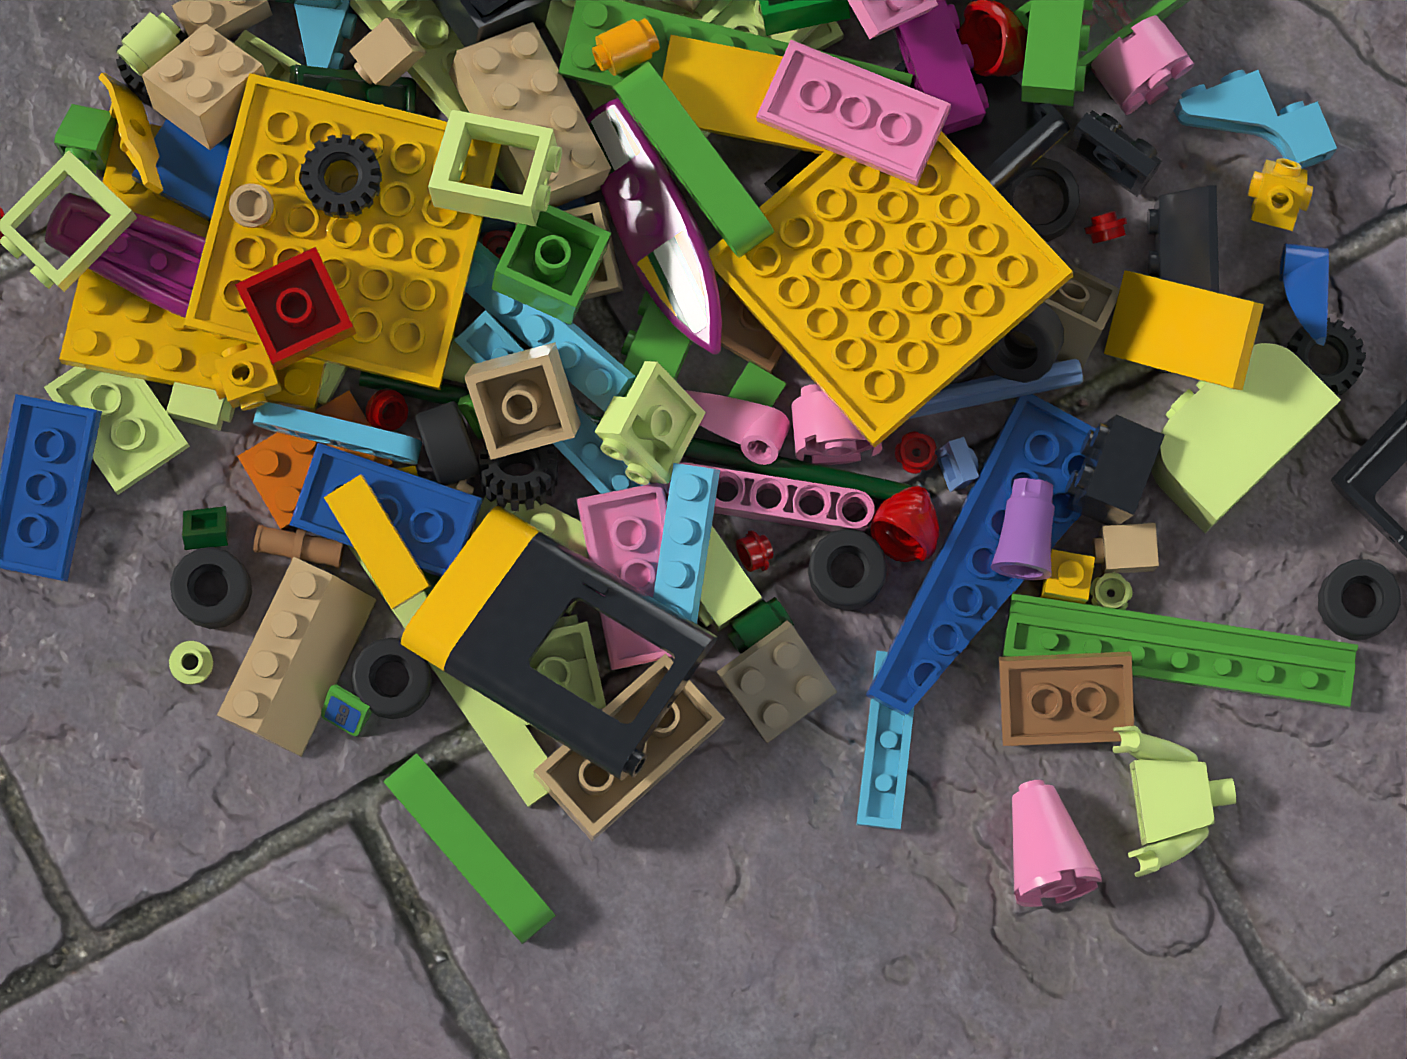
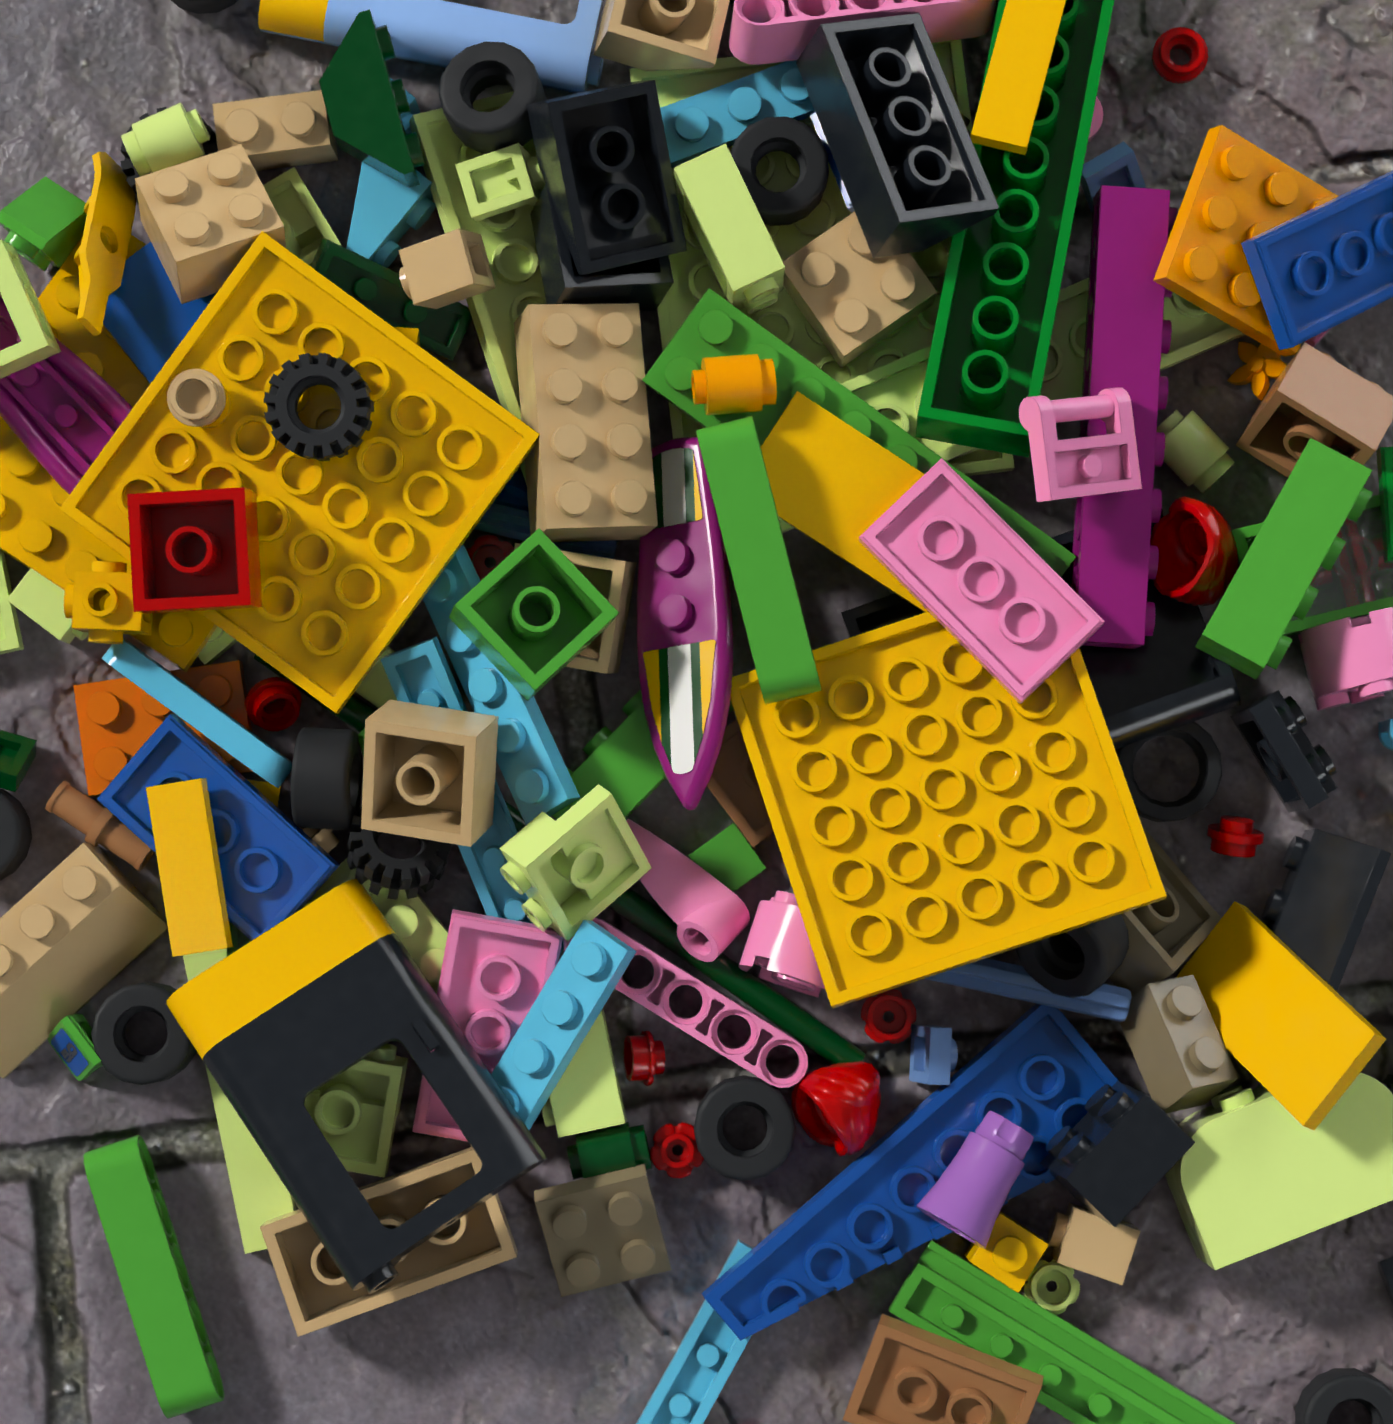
camera: 30 degrees right, 5 degrees up
yellowish green window [428,109,562,226] -> none
none -> red plate [650,1122,704,1178]
none -> dark tan brick [1120,974,1238,1114]

